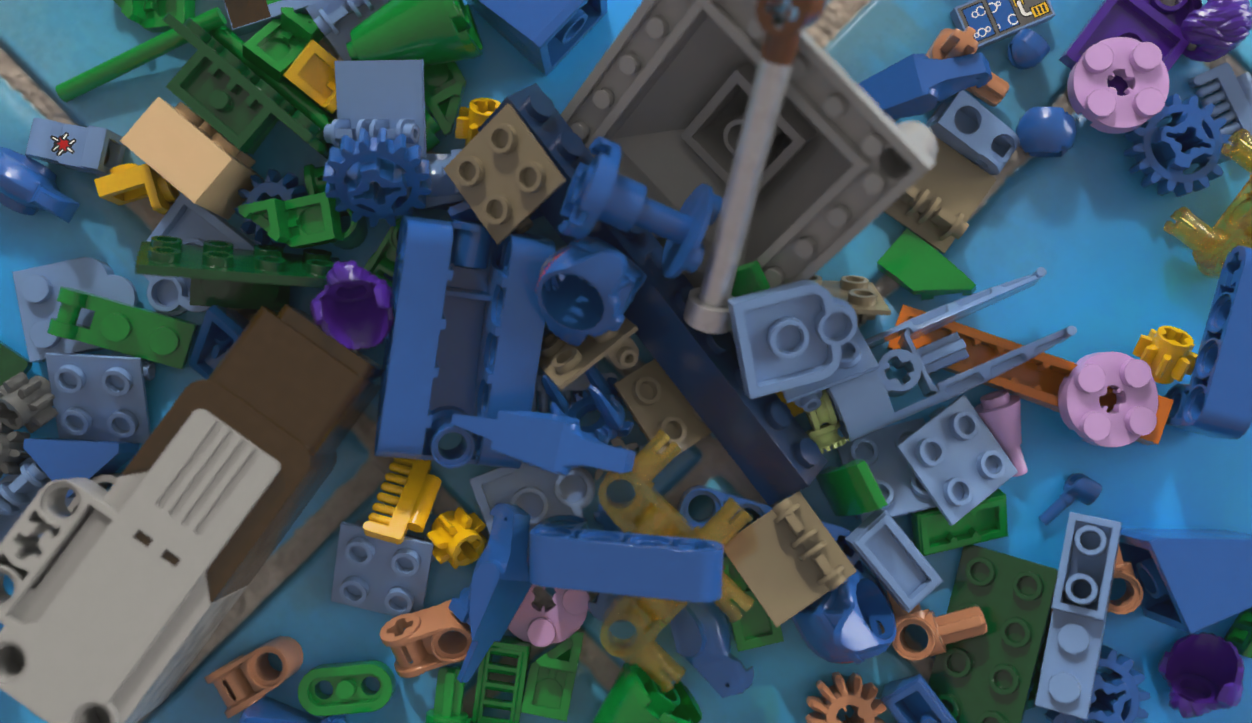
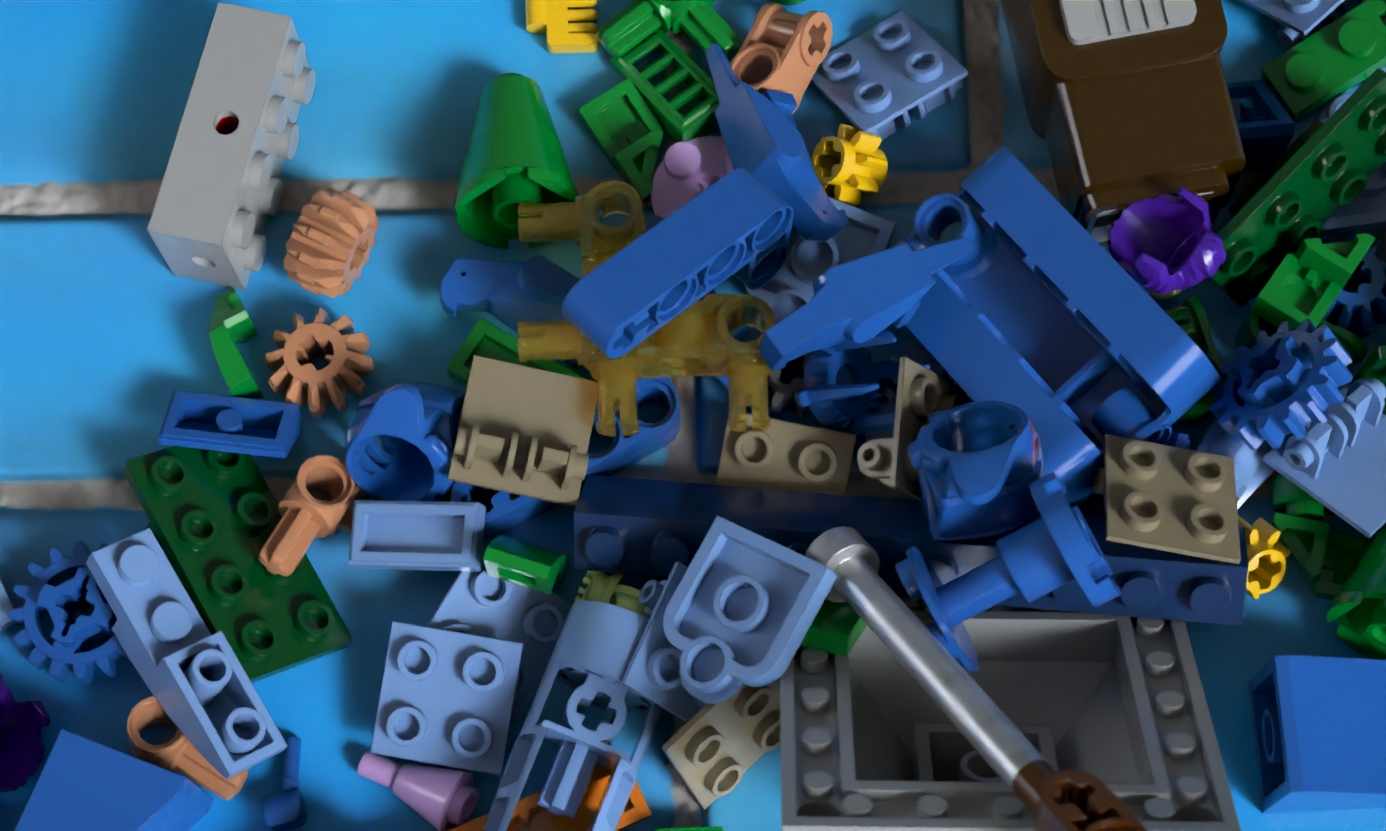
camera: 140 degrees right, 15 degrees down
yellow piece [363,458,442,544] -> none
green plate [911,488,1008,556] -> none

